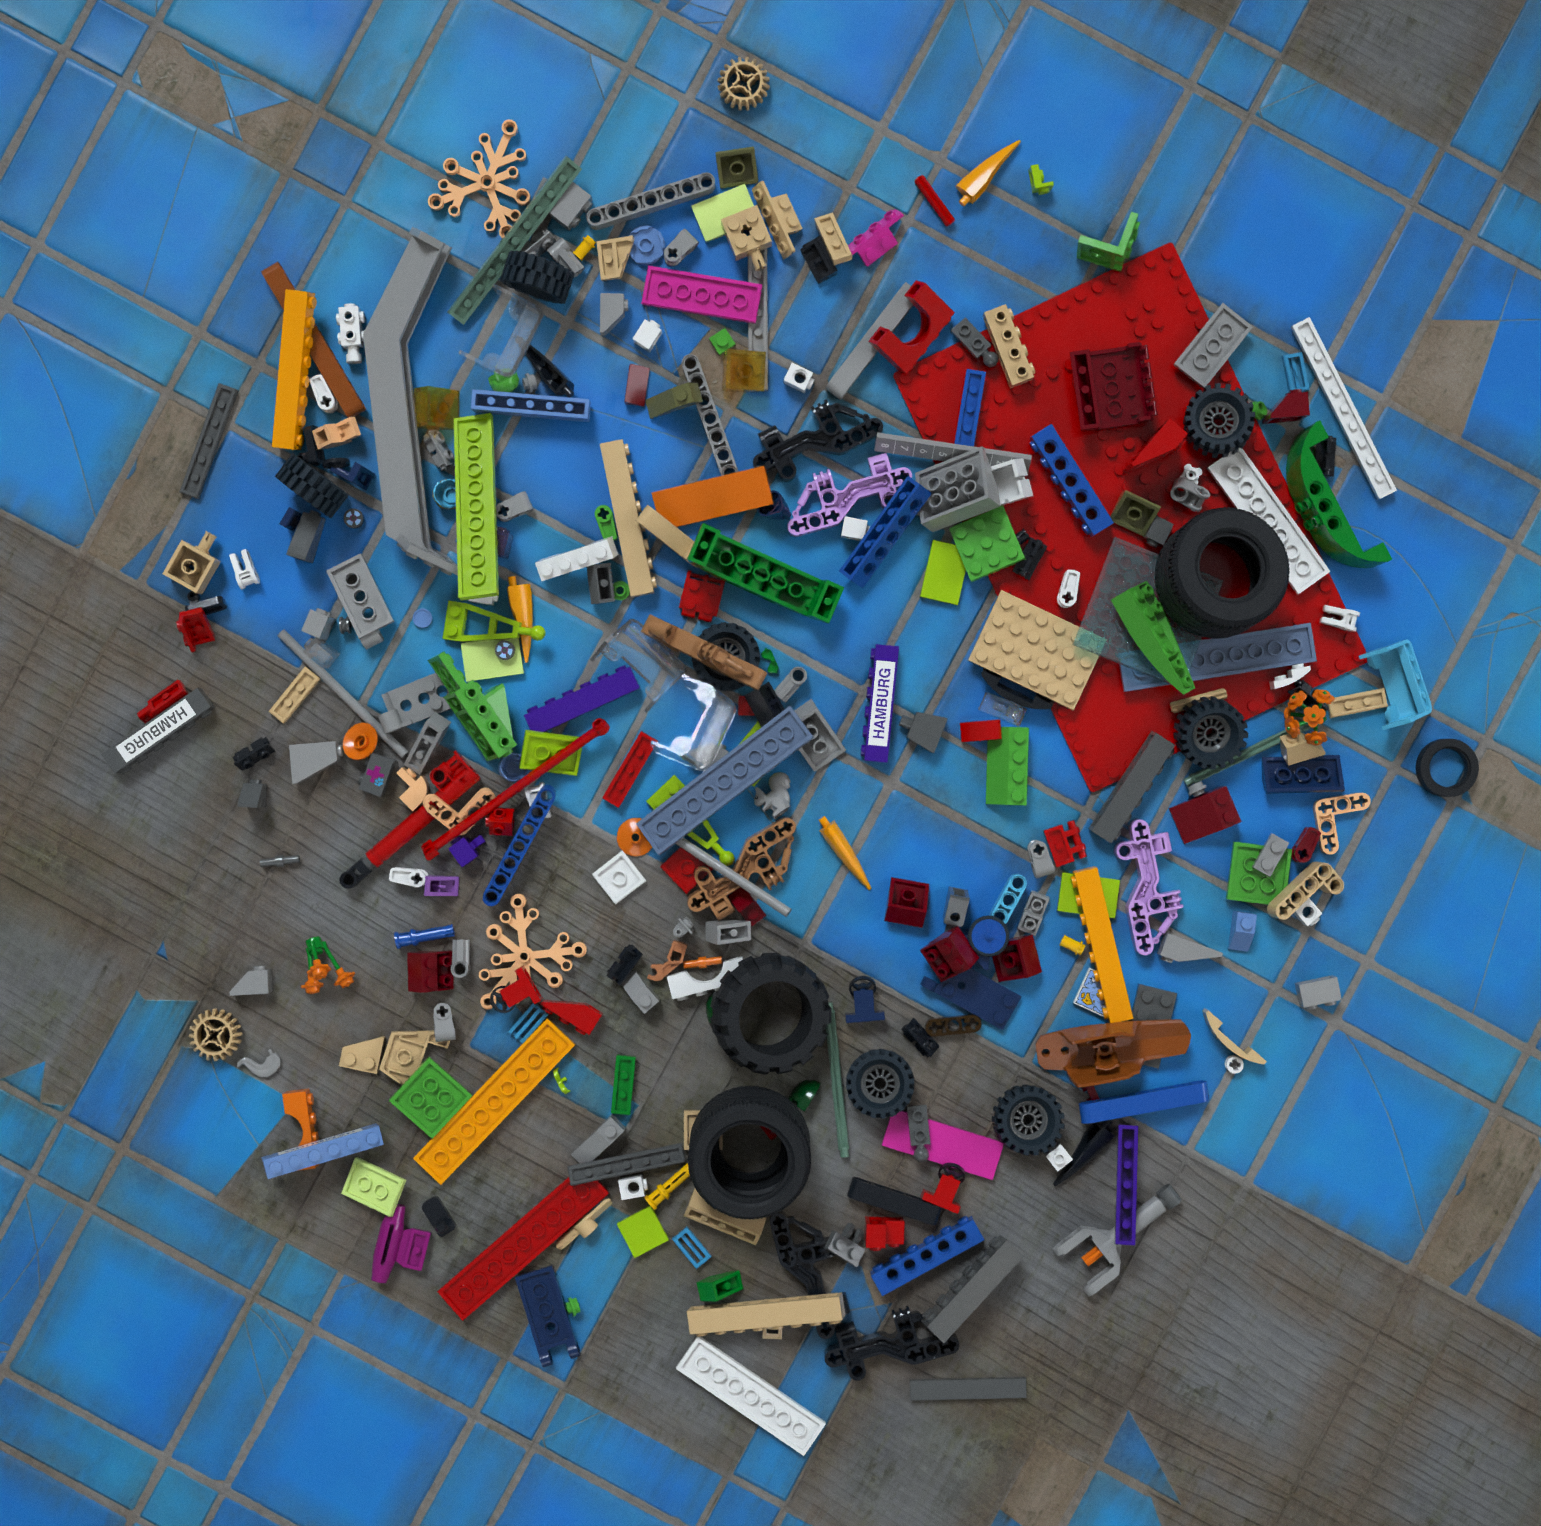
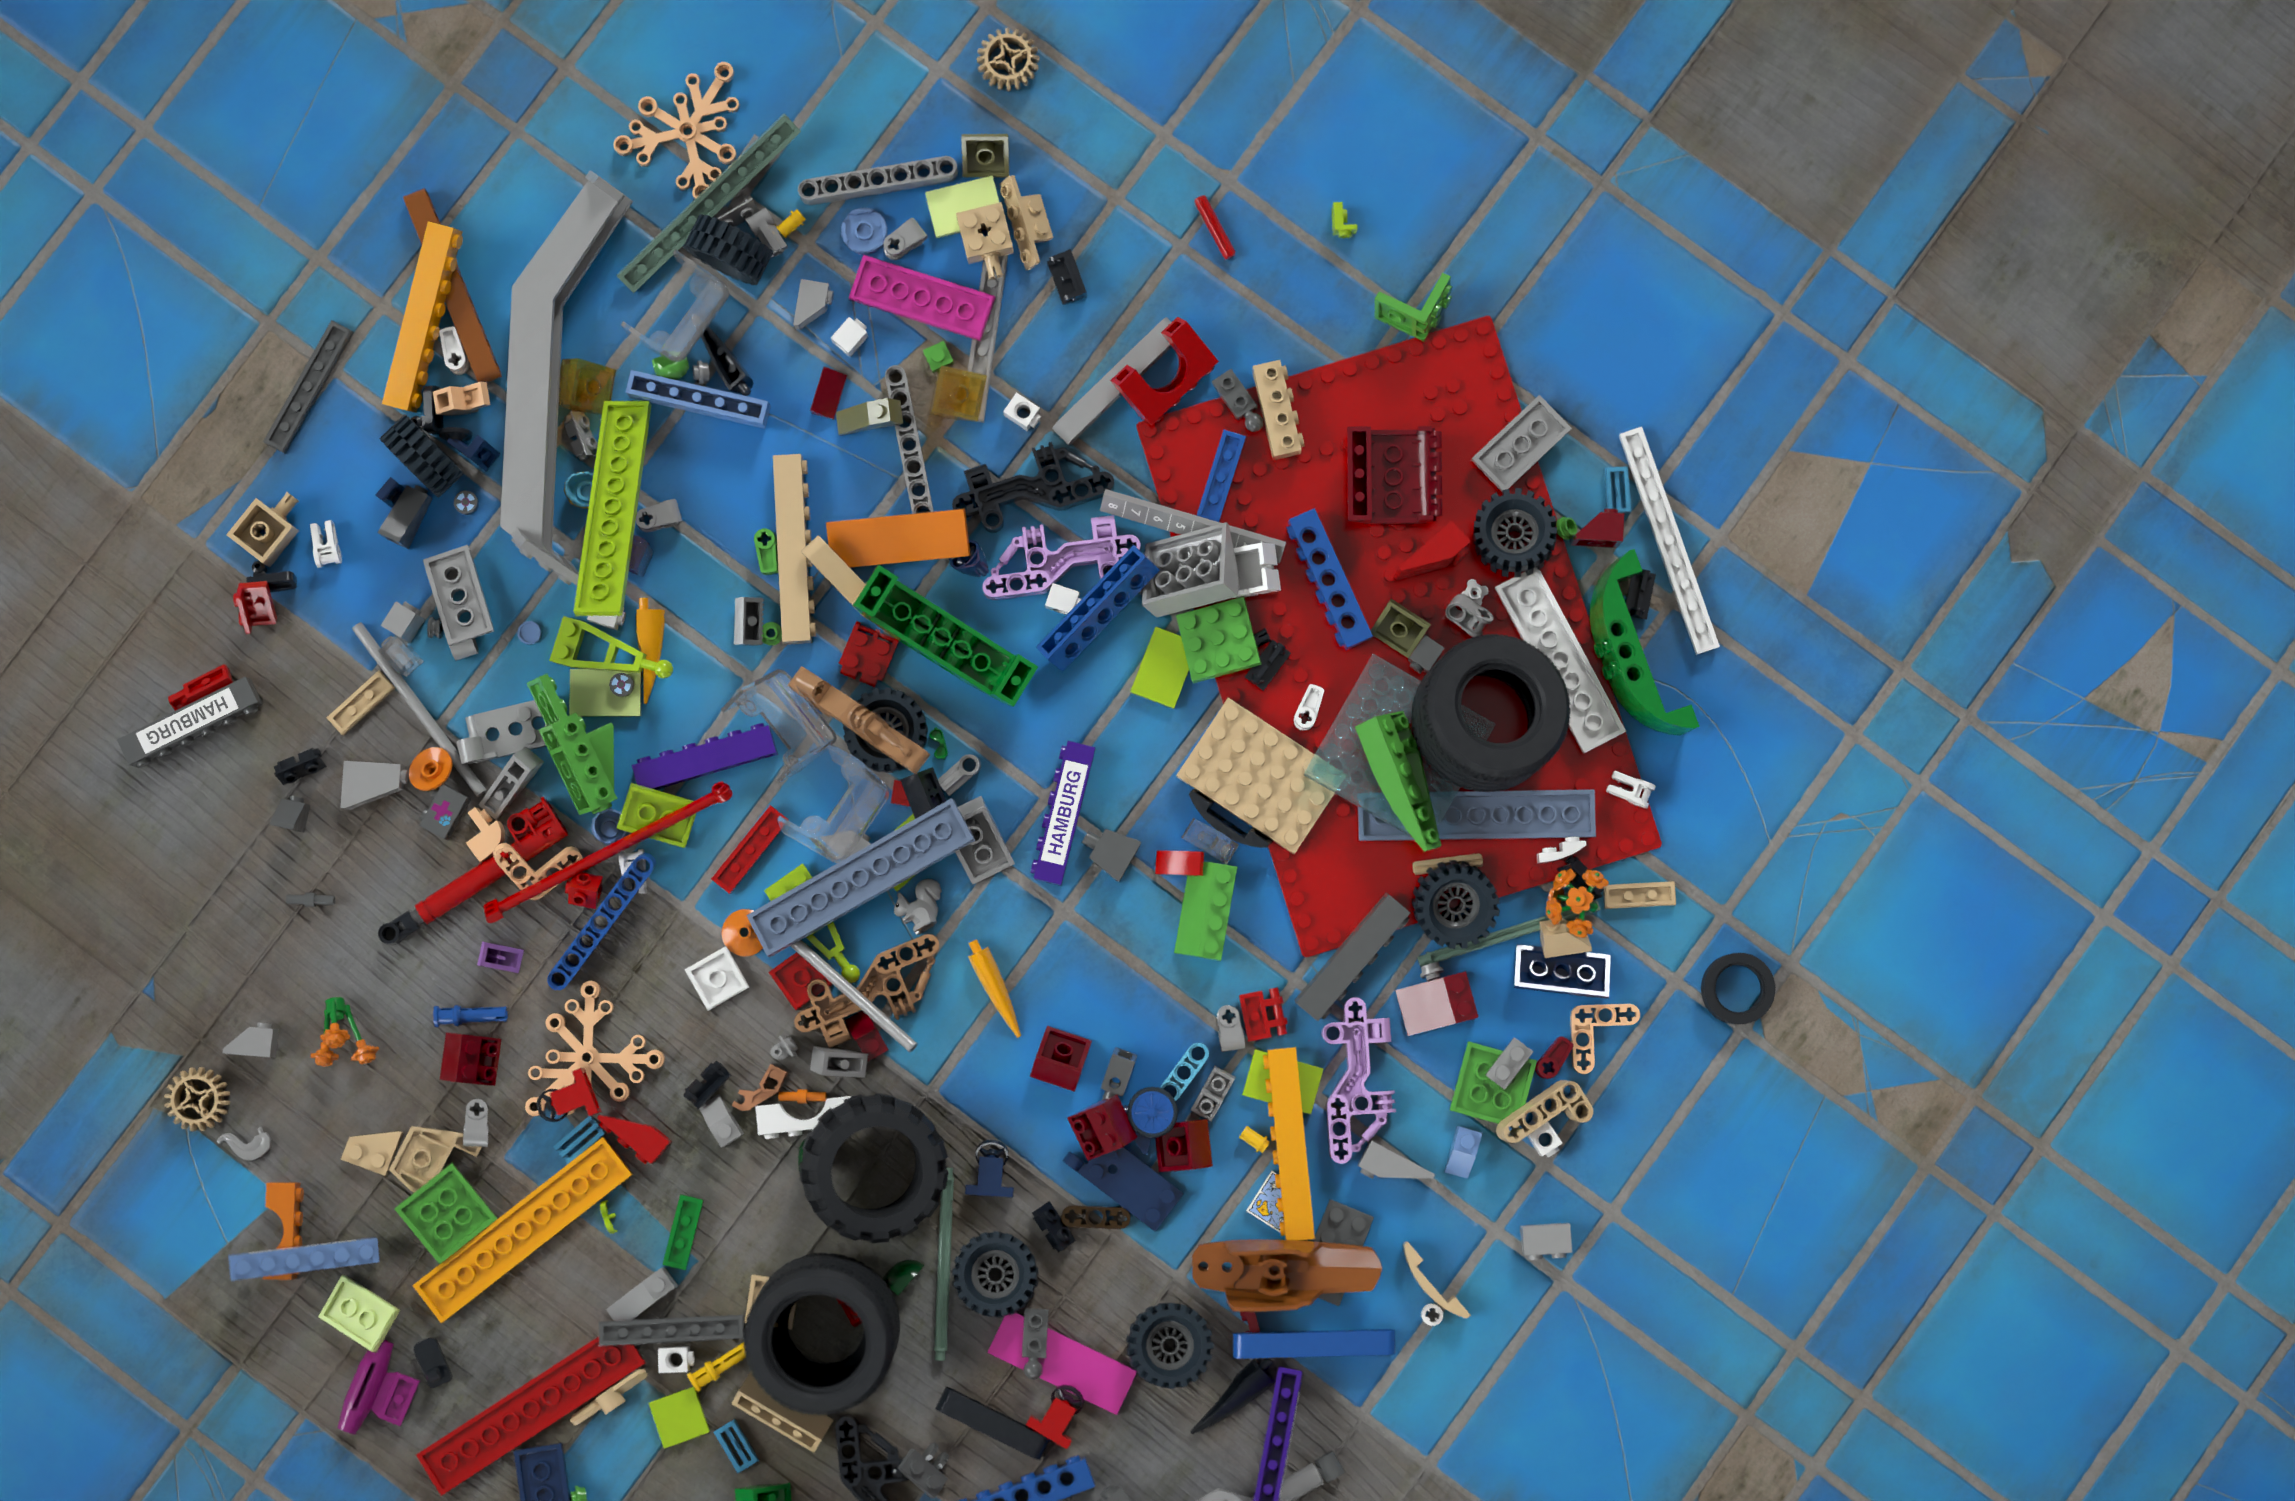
camera: 10 degrees right, 5 degrees down
white brick [336,303,365,364] -> none
white piece [389,867,428,887] -> none
dark purple brick [448,835,485,867] -> none
light grey piece [451,939,471,978] -> none
white arch [535,536,618,581] -> none
light grey brick [549,182,593,231] -> none
tan wing [596,236,635,281] -> none
tan plate [814,212,852,265] -> none
dark pink bracket [848,209,904,267] -> none
red brick [864,1216,905,1251] -> none
light orange piece [955,140,1021,207] -> none
white brick [1044,1141,1073,1171] -> none
medium azure windscreen [1359,639,1432,730] -> none

